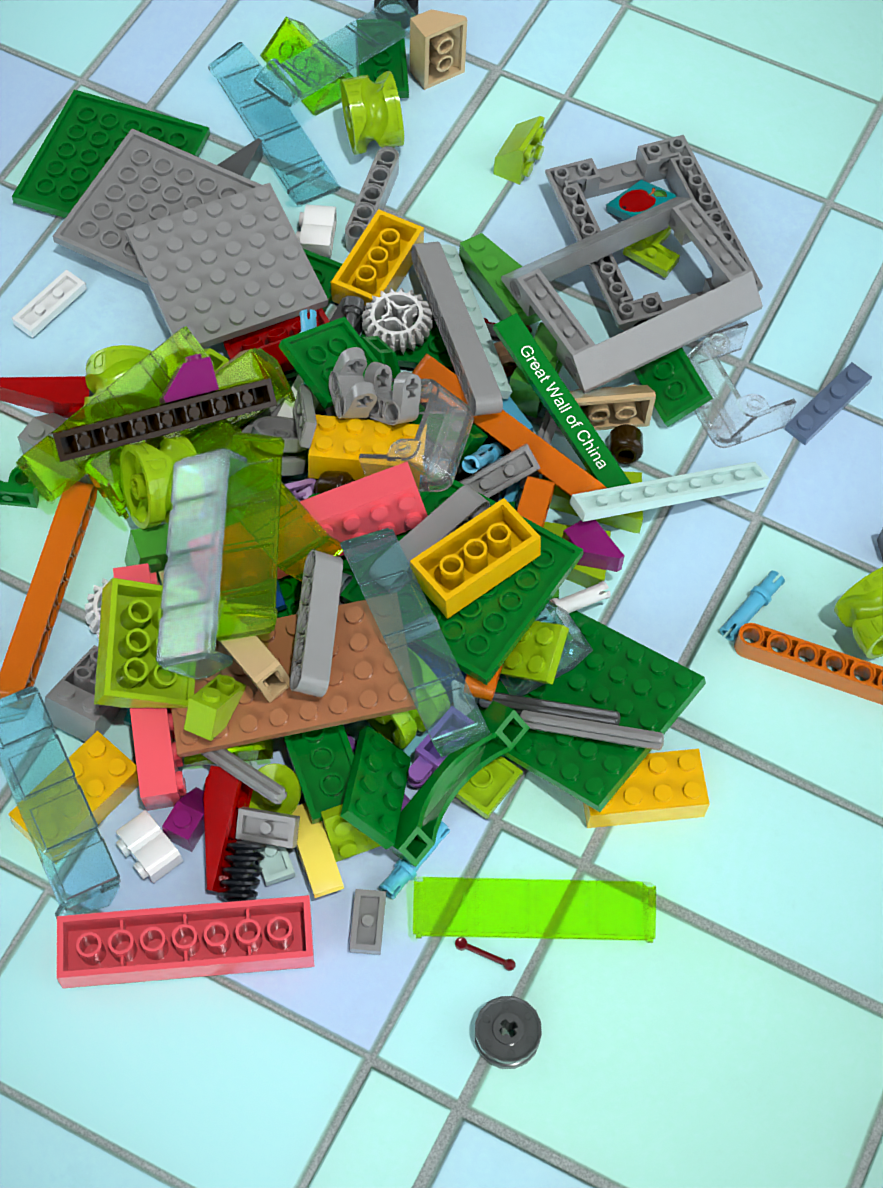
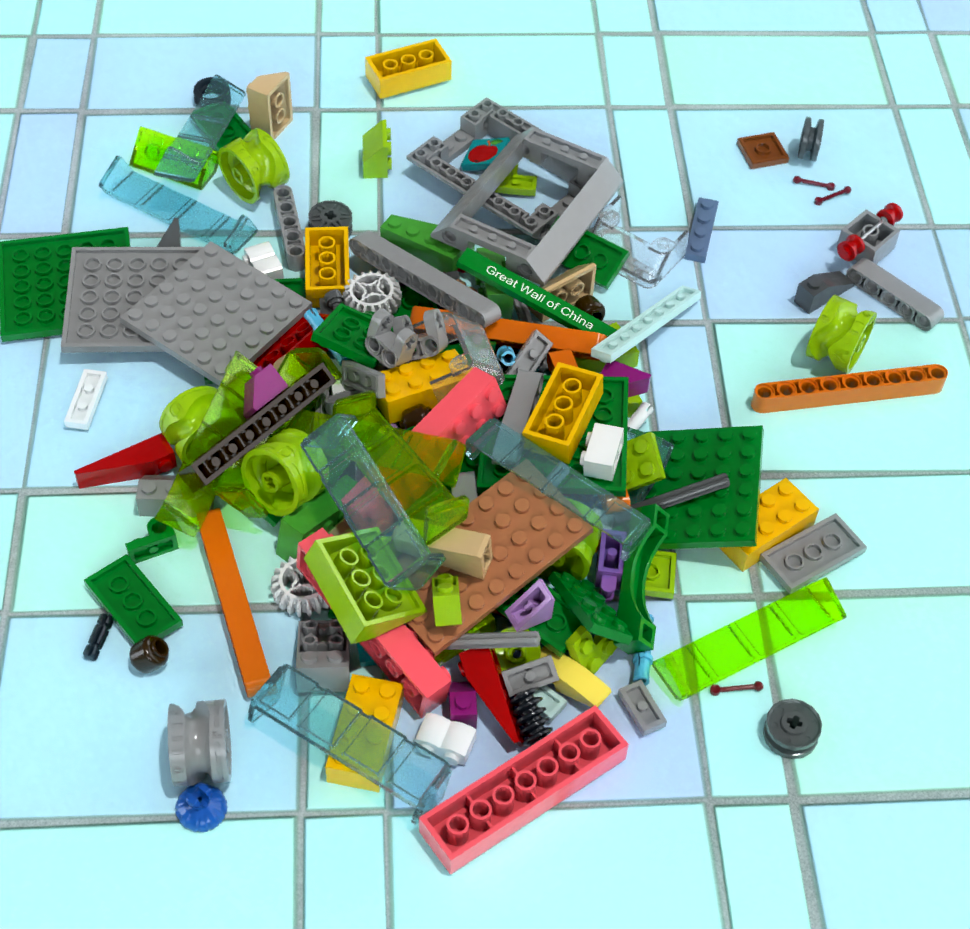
camera: 30 degrees left, 10 degrees down
light grey beam [290,550,343,698] -> none
light grey axle [520,710,664,750] -> none
medium azure pin [719,570,785,641] -> none
none -> dark grey wheel [308,200,353,238]
none -> yellow brick [365,38,452,99]
none -> lavender slope [505,579,555,632]
none -> white brick [580,423,624,481]
none -> light grey plate [759,513,867,594]

